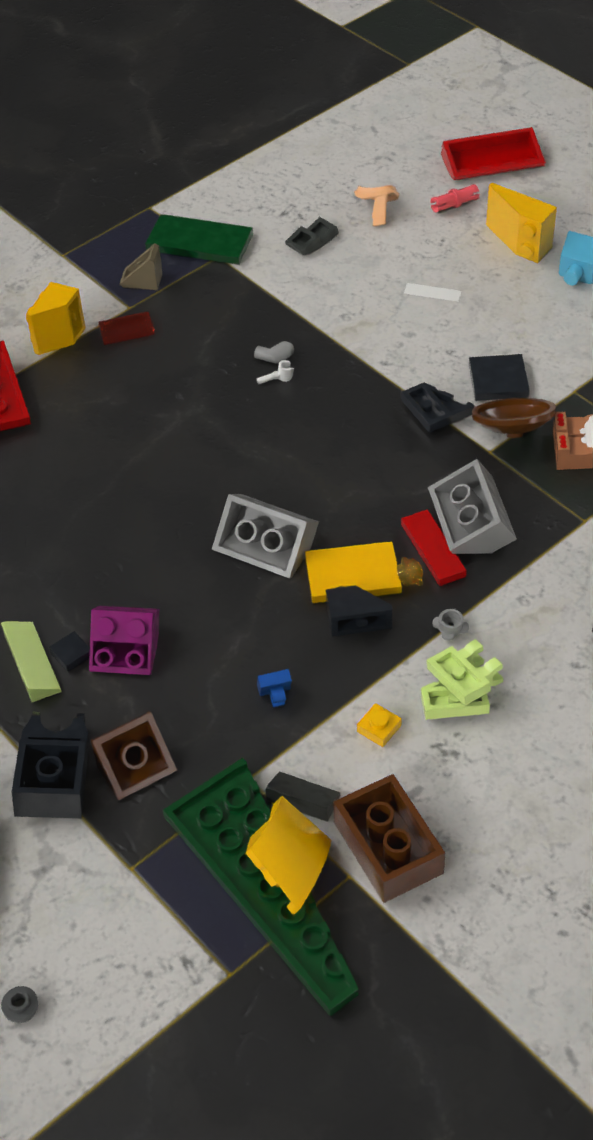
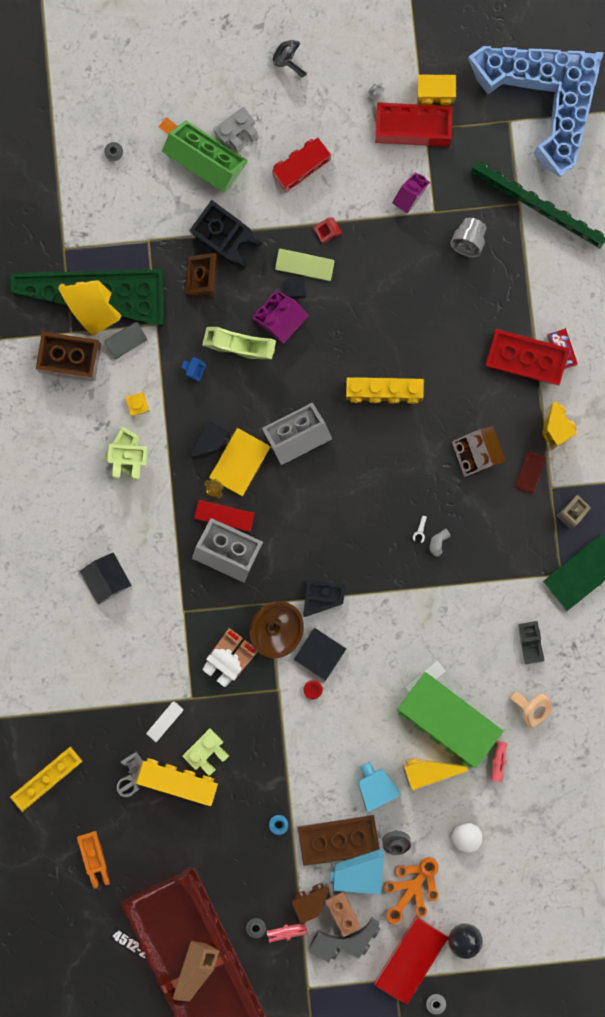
camera: 125 degrees right, 35 degrees up
light grey plate [432,609,469,641] -> none
red slope [441,127,546,180] -> none
none -> yellowish green arch [202,327,276,359]
none -> red tile [303,680,323,700]
none -> yellow brick [346,378,424,404]
none -> bright green brick [397,672,503,769]
none -> white hair [451,823,483,853]
none -> reddish brown slope [452,426,506,477]

